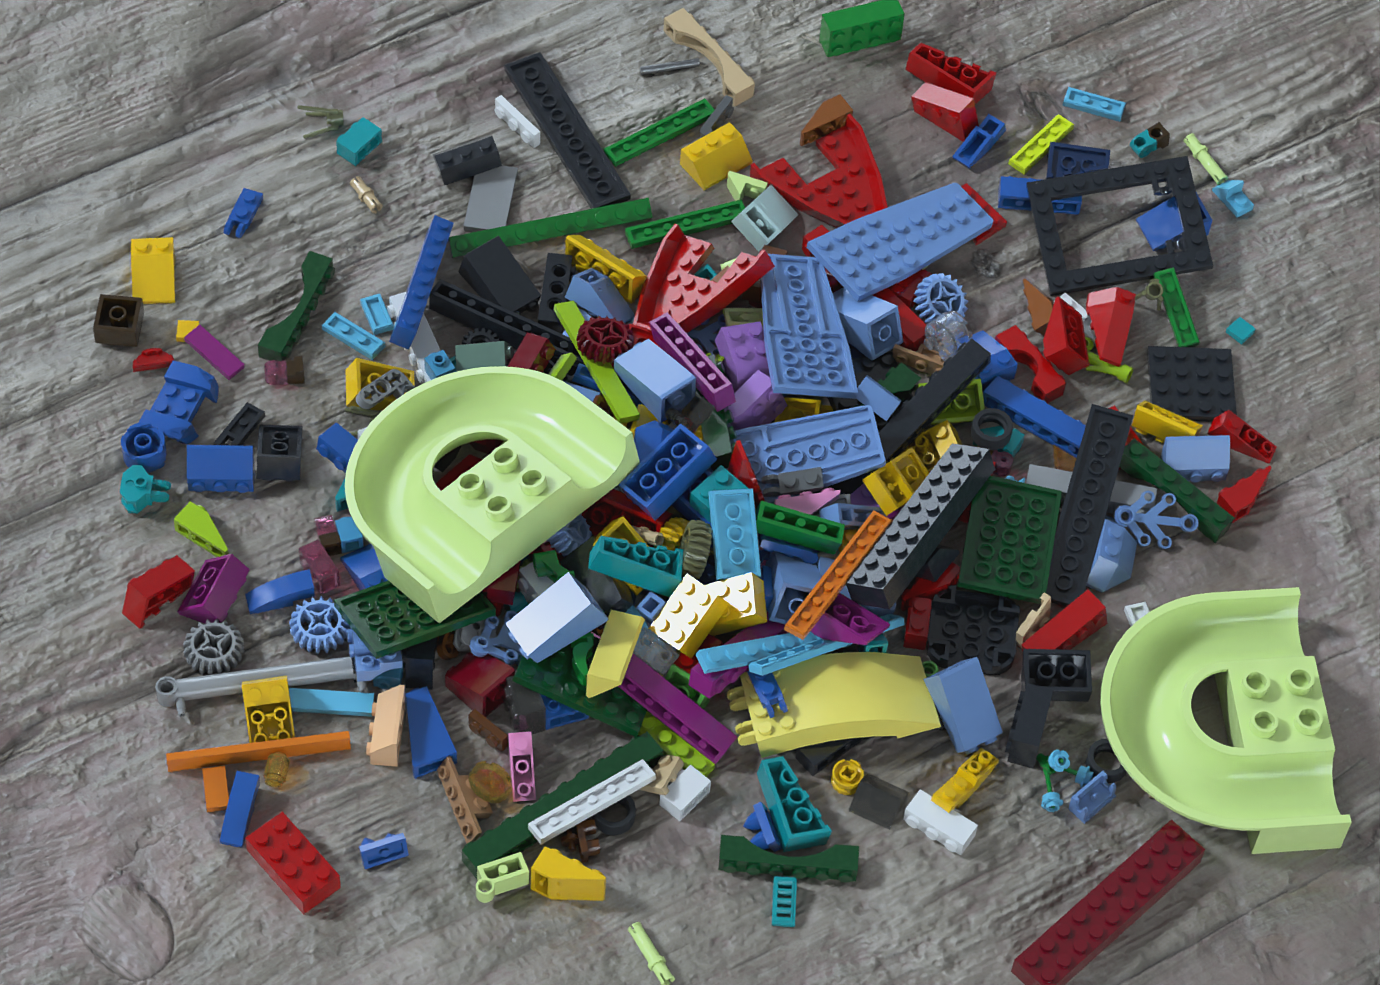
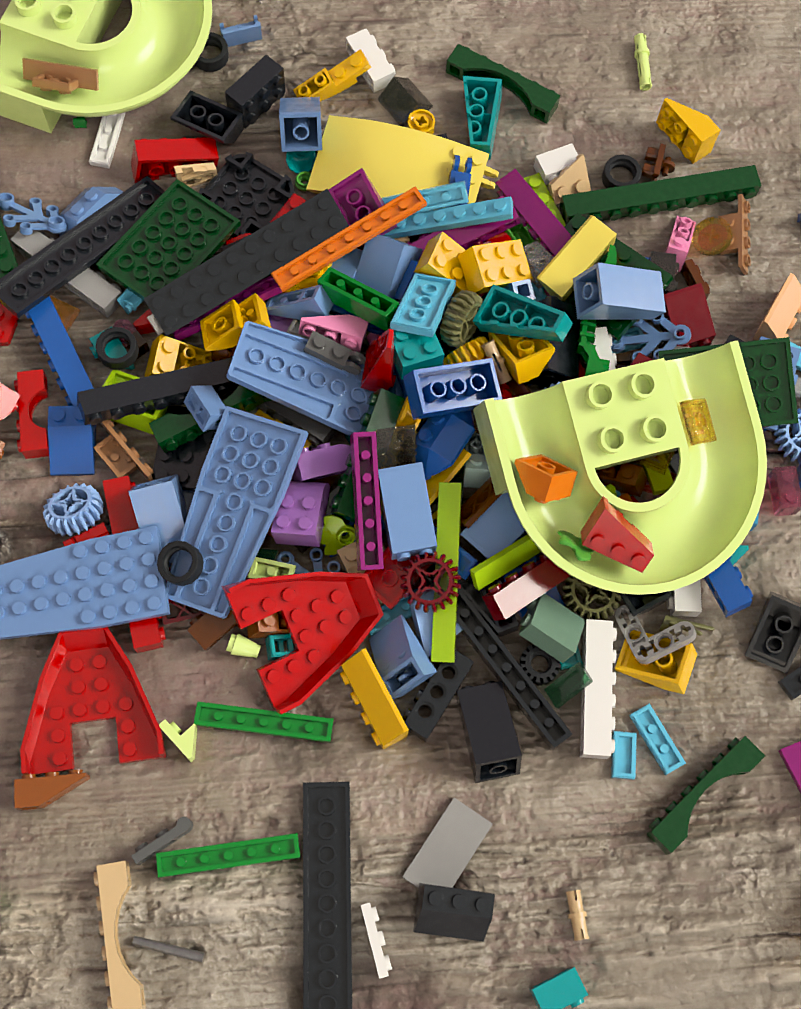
camera: 155 degrees left, 15 degrees up
blue hinge [223,188,263,239] -> none
leg [264,356,305,385] -> none
leg [314,515,342,558] -> none
blue brick [389,215,454,350] -> none
blue slope [406,686,457,778] -> none
dark azure brick [424,350,455,380] -> none
green plate [448,198,653,258] -> none
yellowish green hinge [476,852,529,903] -> none
white plate [528,759,656,844] -> none
yellow slope [680,122,753,191] -> none
light aqua slope [731,185,799,252] -> none
blue tile [743,802,782,852] -> none
teal slope [772,876,797,927] -> none
clear brick [924,311,973,361] -> none
medium azure plant [1036,750,1093,812] -> none
none -> medium nougat bracket [22,58,99,94]
none -> black tyre [157,541,204,586]
none -> orange slope [515,454,578,503]
none -> clear green tile [544,662,593,709]
none -> bright green plate [557,530,594,561]
none -> wedge [580,496,654,573]
none -> clear yellow tile [679,398,717,446]

